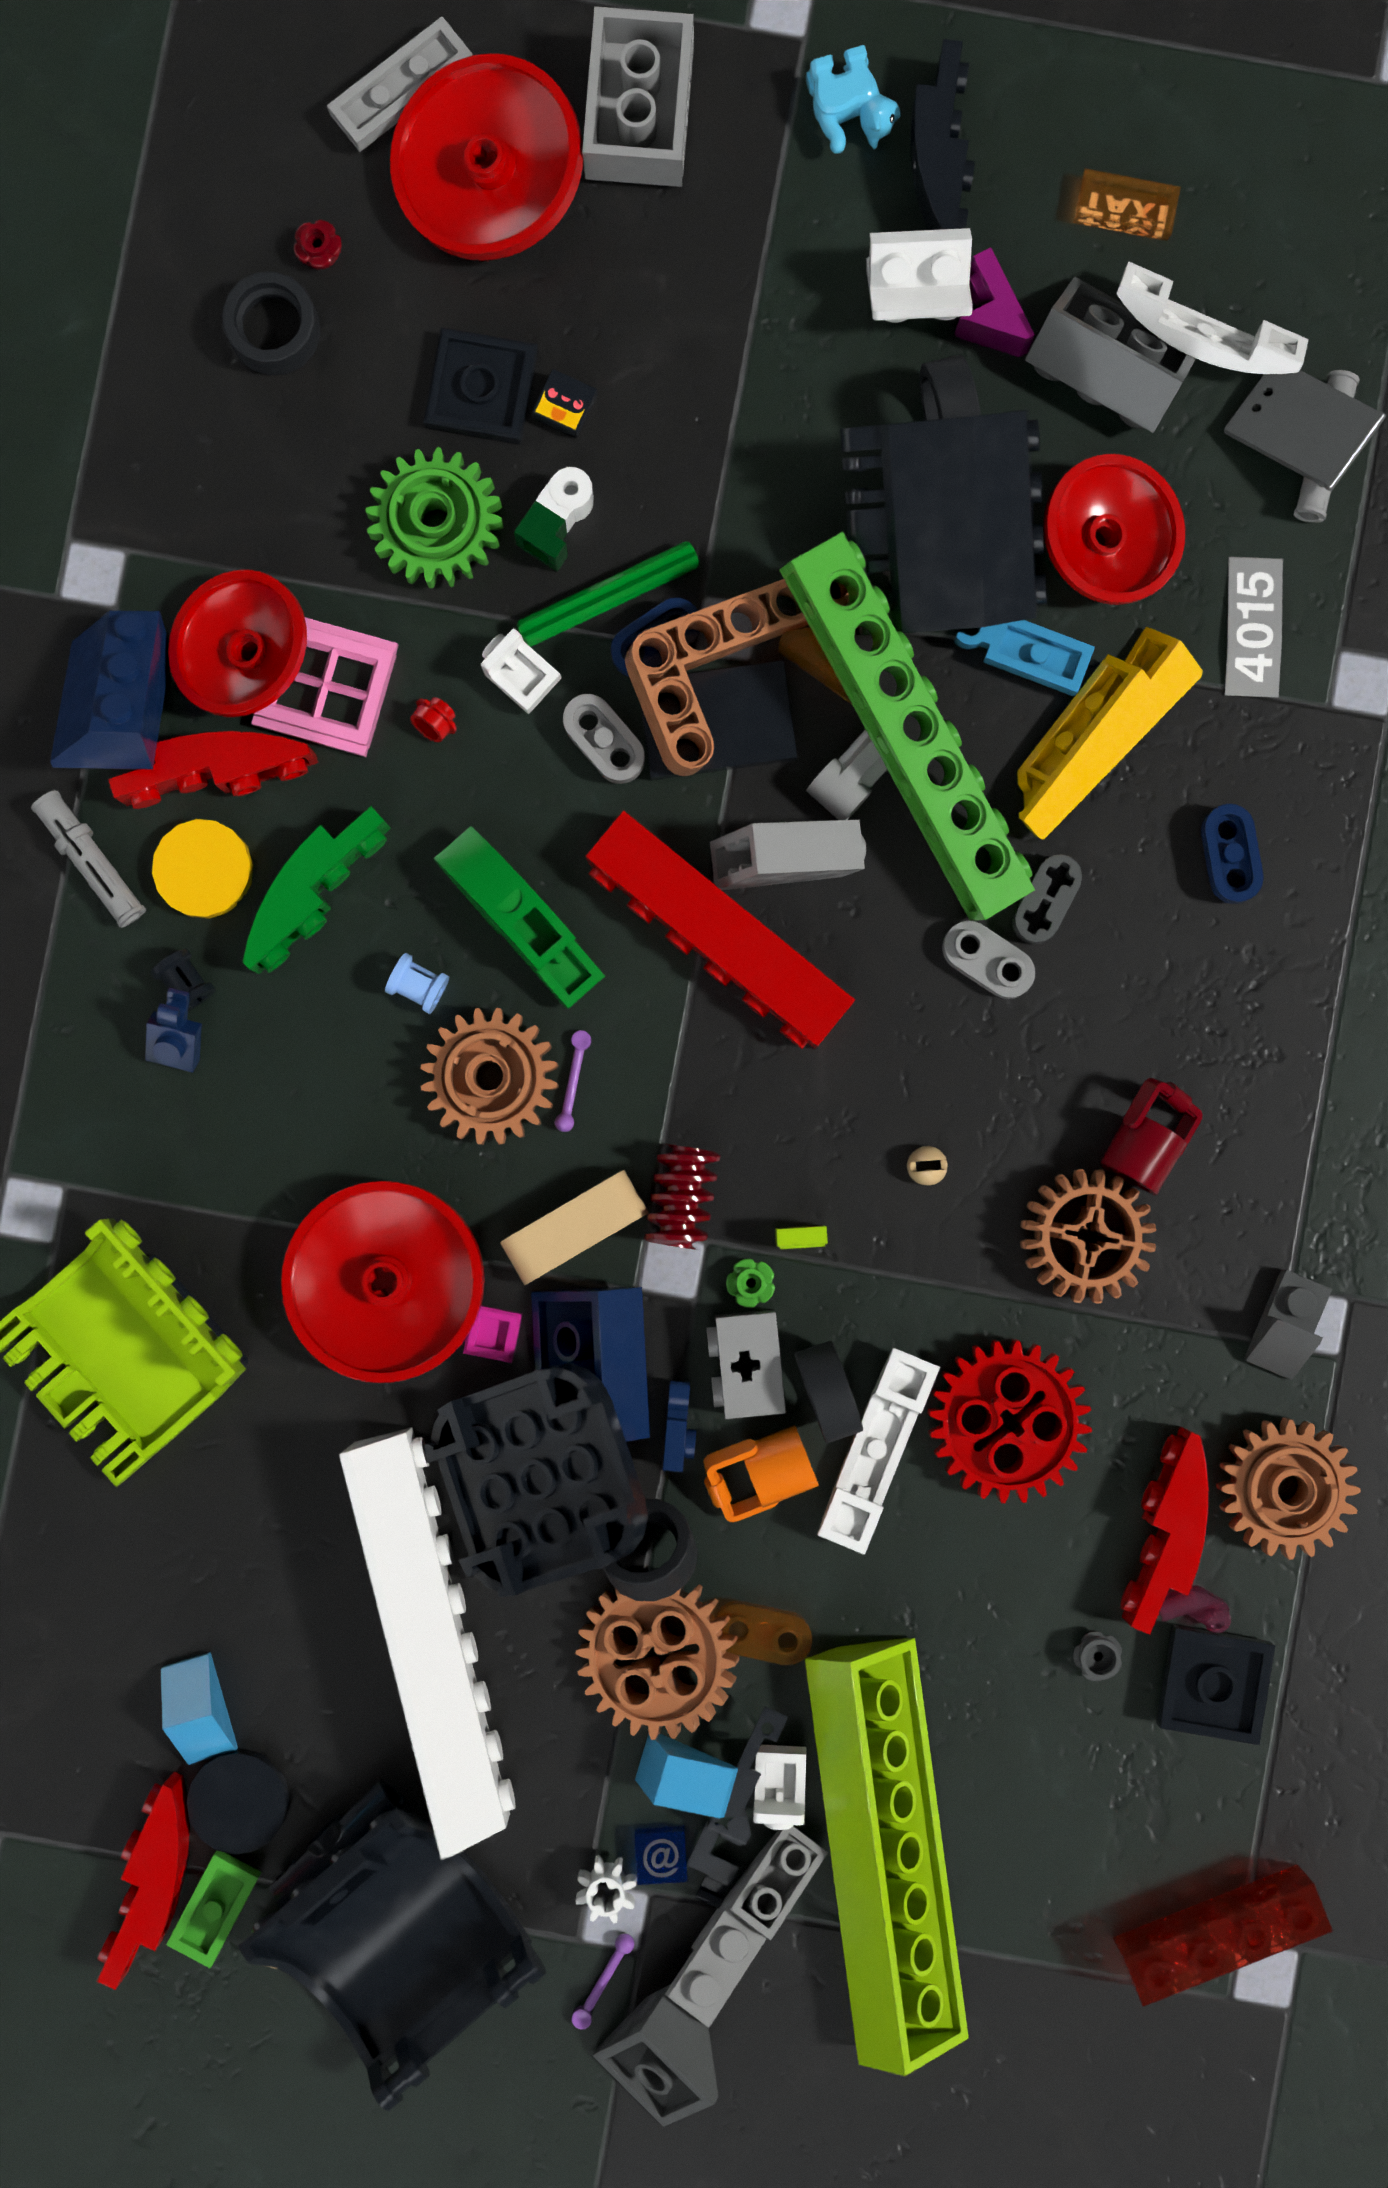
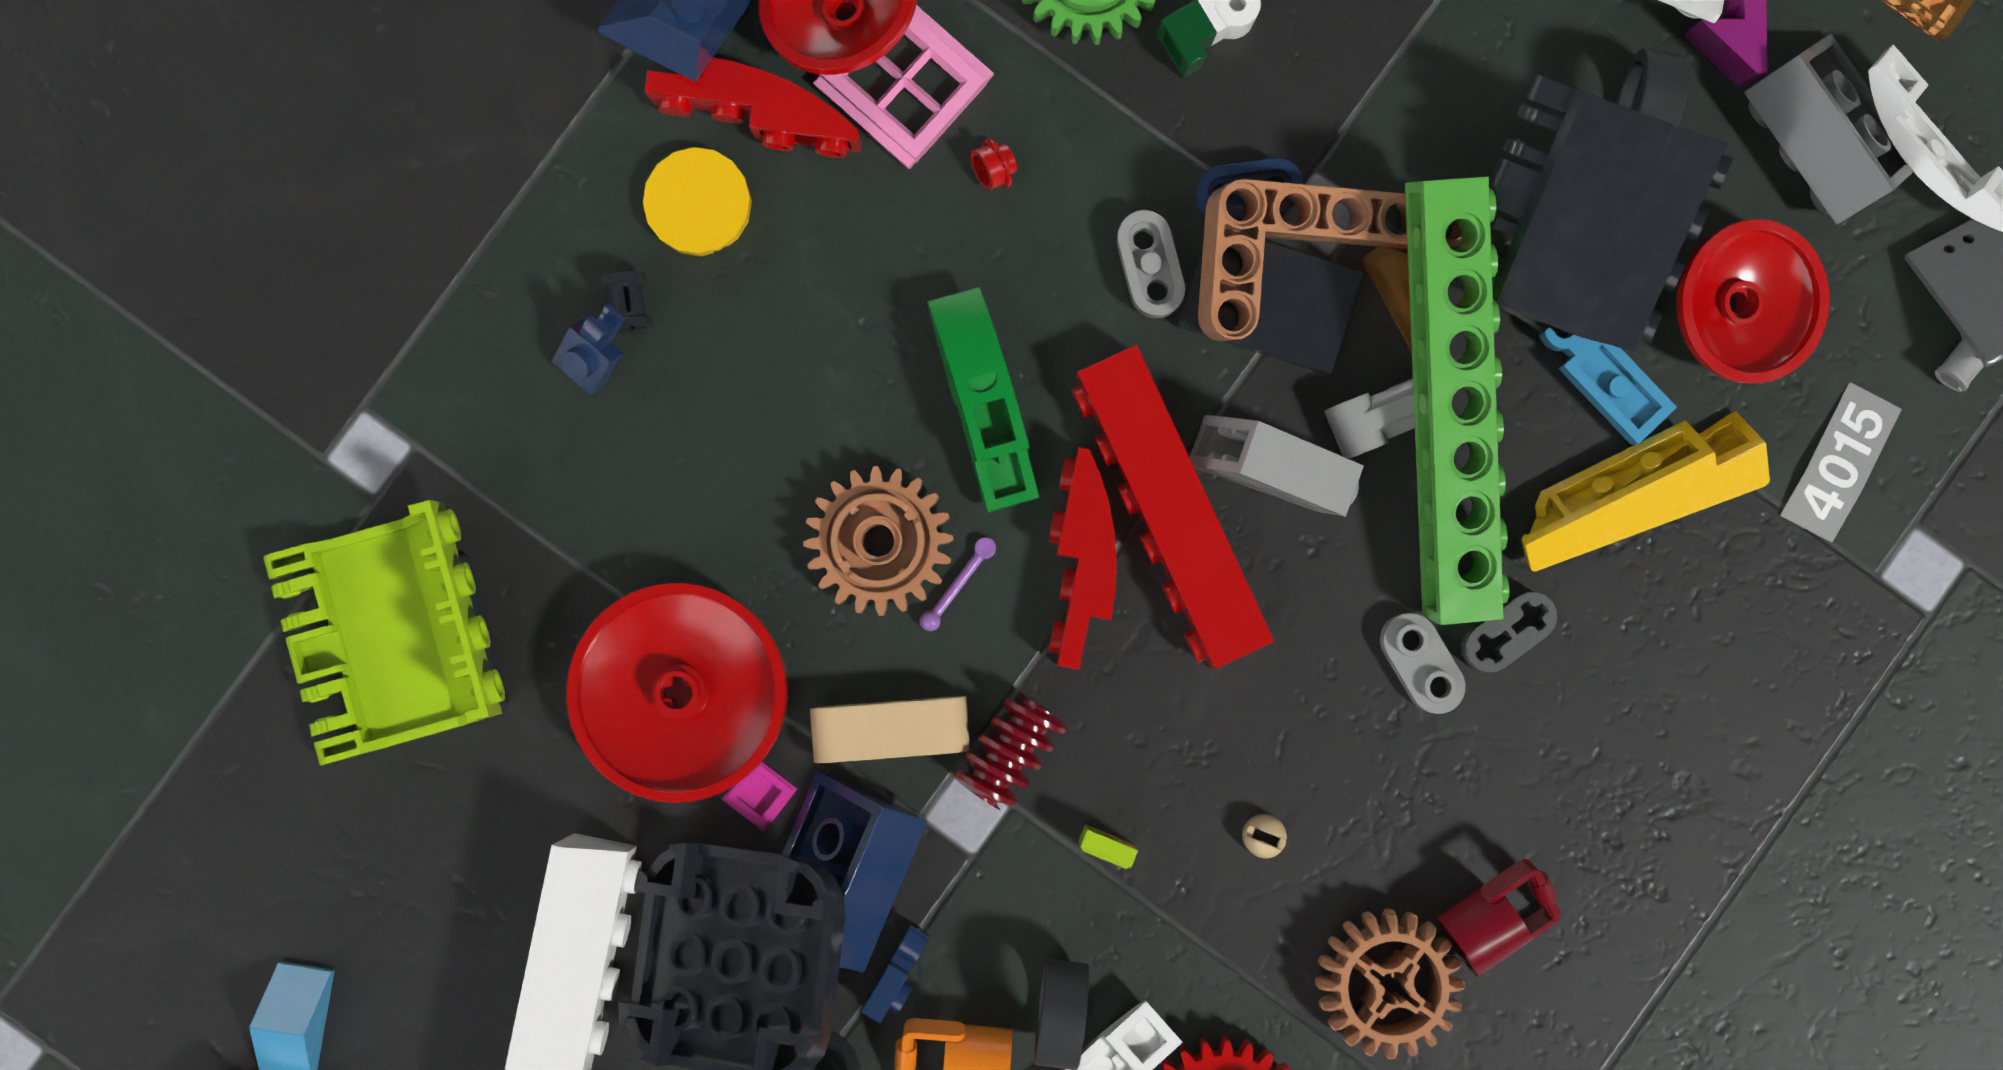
camera: 20 degrees right, 0 degrees up
light grey pin [31,790,146,927] -> none
green slope [243,806,391,974] -> none
light blue bush [385,953,450,1014] -> none
white bracket [481,628,561,714] -> none
green axle [517,541,699,647] -> none
light grey brick [707,1310,786,1419] -> none
bright green plate [726,1258,775,1308] -> none
dark blue plate [1201,804,1264,904] -> none
none -> red slope [1048,447,1117,670]

